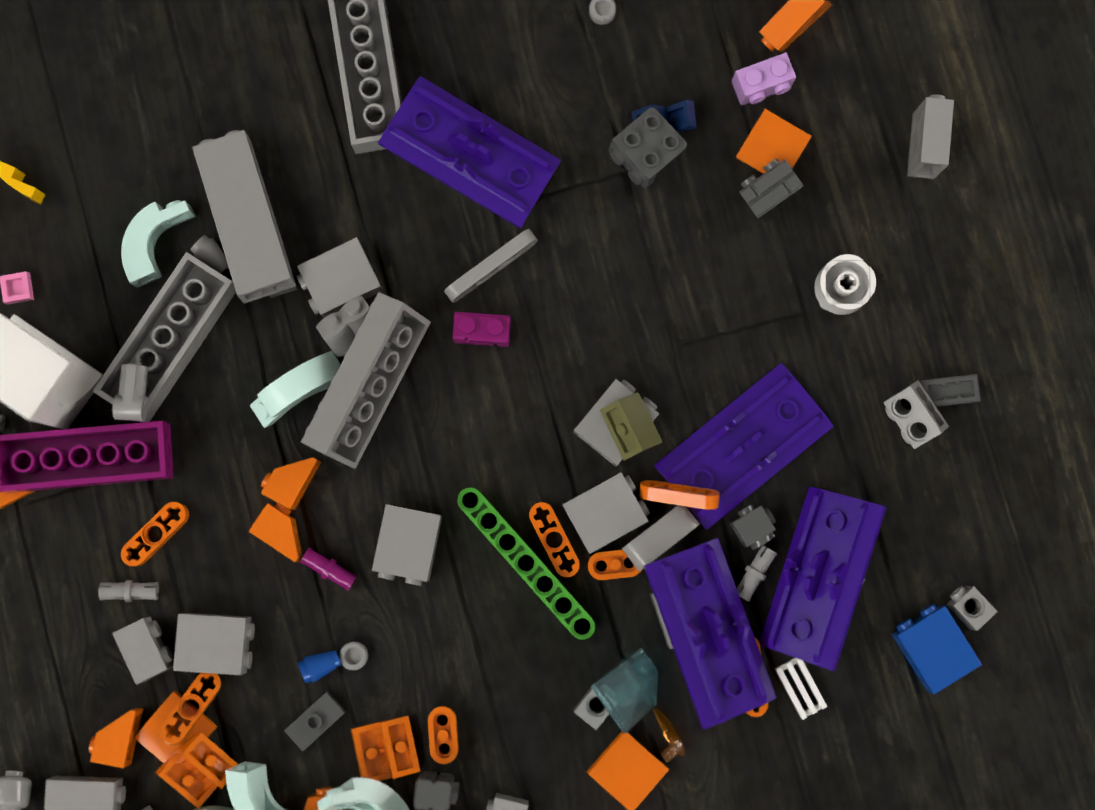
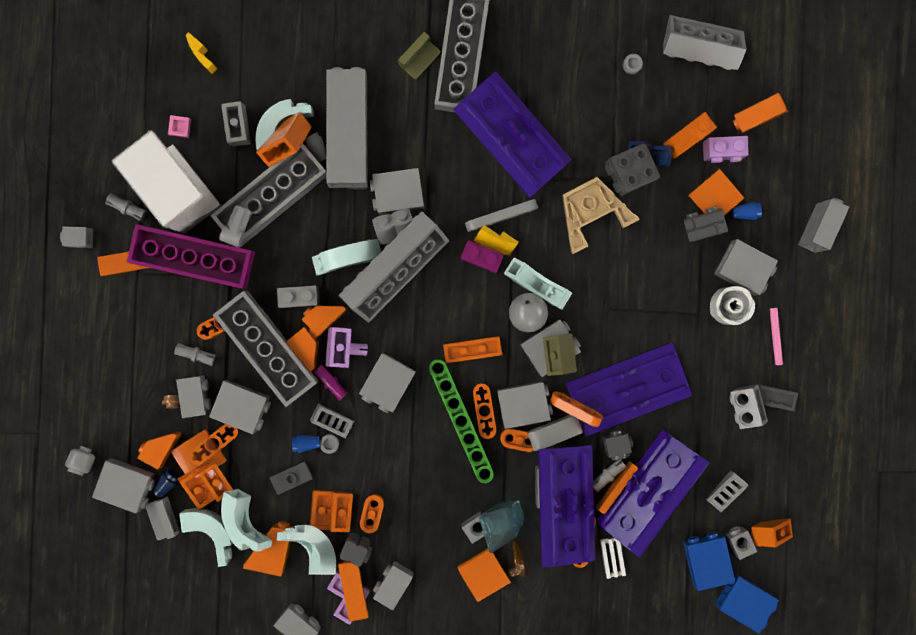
camera: 15 degrees right, 5 degrees up
none -> dark blue cone [153,469,181,498]
none -> medium nougat plate [162,395,180,409]
none -> light grey brick [213,291,319,407]
none -> light grey brick [221,101,251,147]
none -> orange slope [256,112,312,167]
none -> light grey brick [277,286,320,308]
none -> light grey slope [310,403,354,438]
none -> lavender brick [325,327,368,368]
none -> olive panel [398,32,441,80]
none -> orange tile [443,336,502,363]
none -> yellow slope [473,225,519,255]
none -> light aqua arch [504,258,572,310]
none -> light grey piece [509,293,548,332]
none -> tan wing [562,177,639,254]
none -> orange tile [595,461,638,514]
none -> orange slope [663,112,717,159]
none -> light grey slope [706,471,748,512]
none -> light grey brick [714,239,778,295]
none -> blue brick [714,572,779,634]
none -> blue cone [732,201,762,220]
none -> orange slope [751,518,793,547]
none -> bright pink bar [769,308,783,365]

